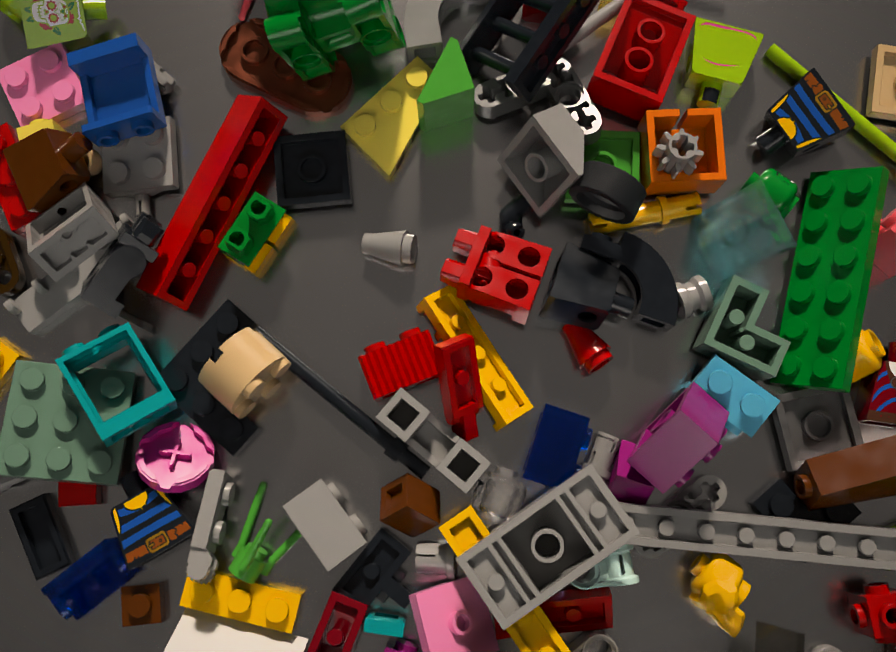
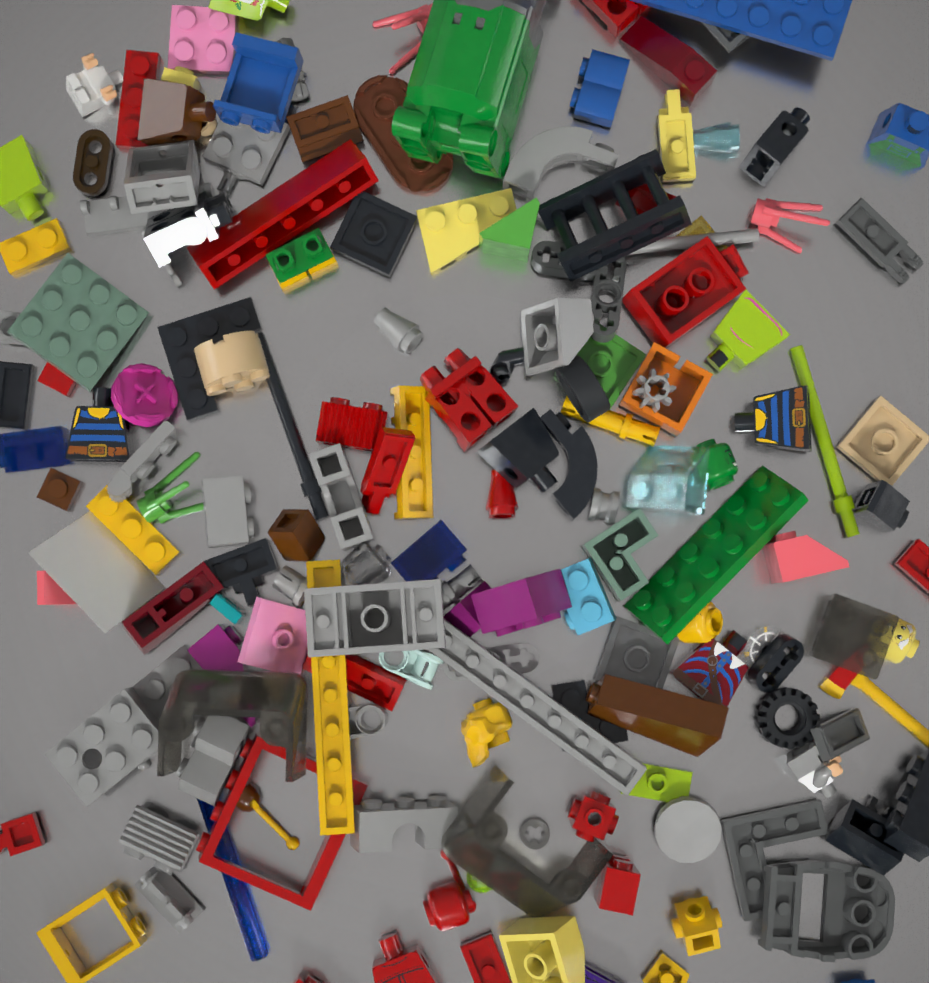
camera: 30 degrees right, 5 degrees up
teal window [55,322,177,447] -> none
none -> reddish brown plate [286,95,364,163]

